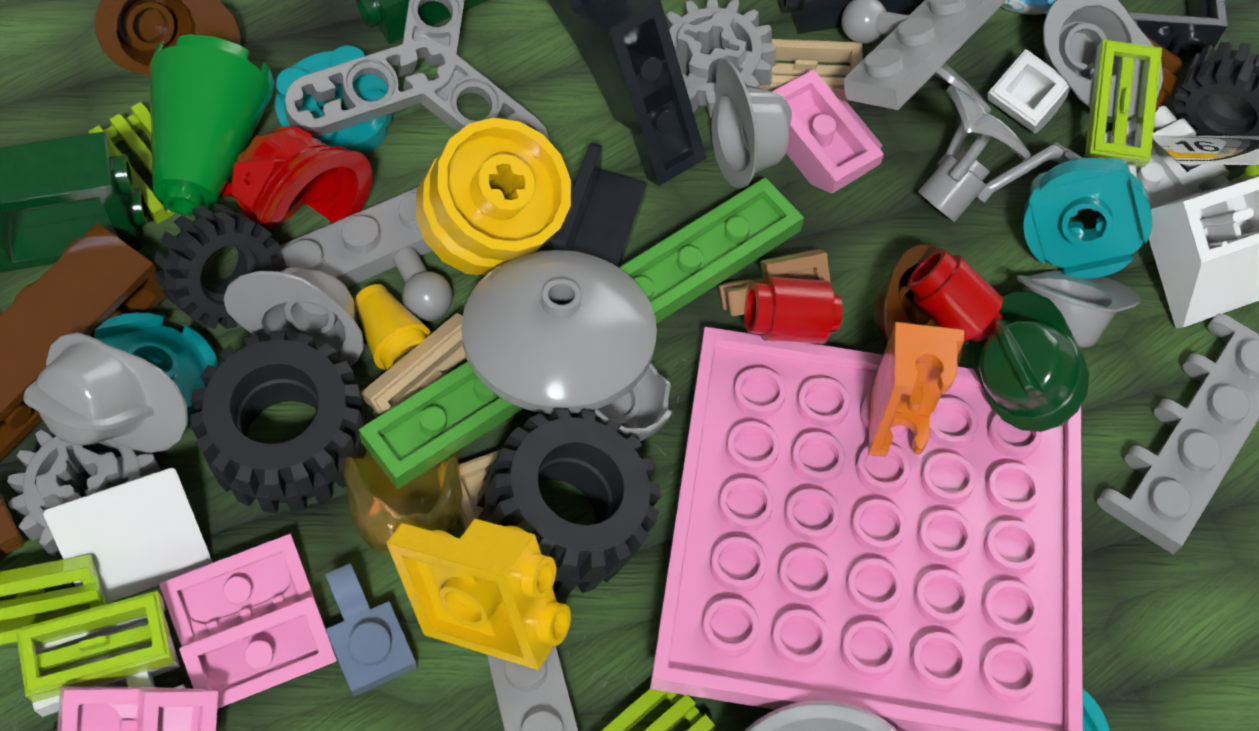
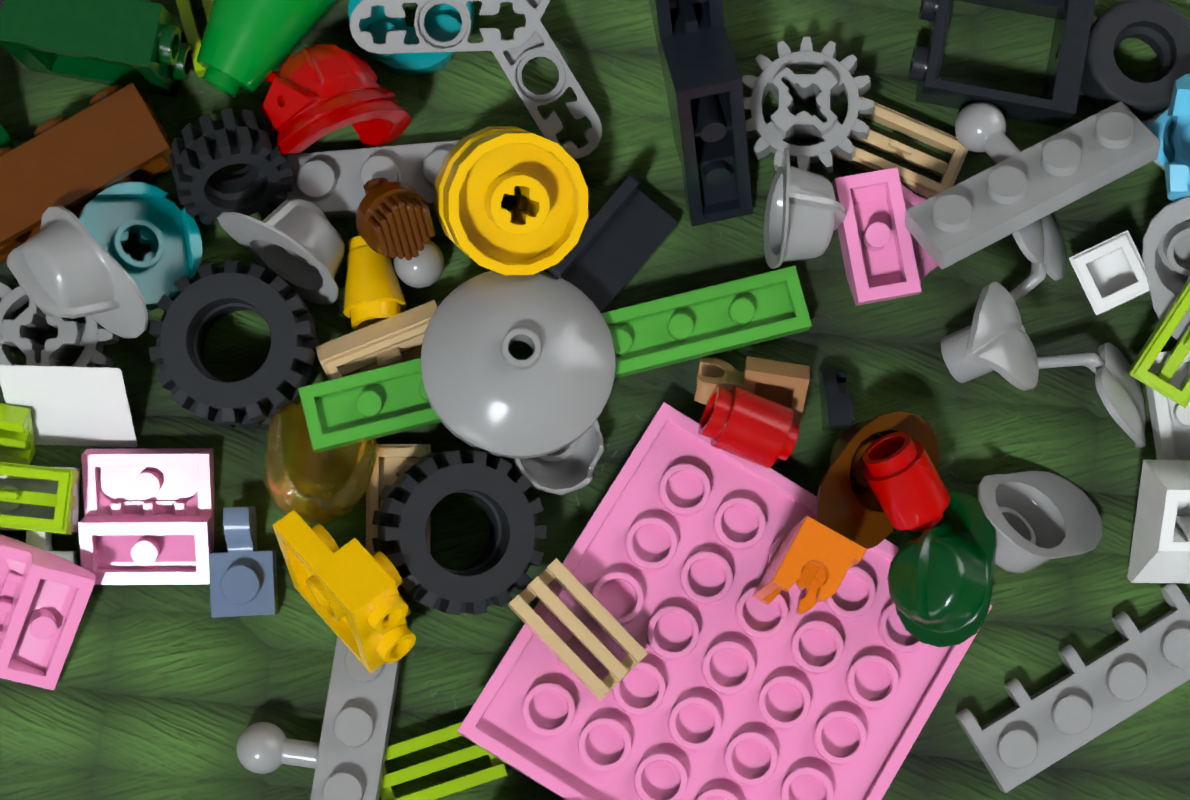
camera: 30 degrees right, 20 degrees up
teal plate [1023,158,1152,279] -> none
none -> reddish brown piece [356,178,435,261]
none -> tan tile [508,558,648,701]
none -> black tile [818,367,854,431]

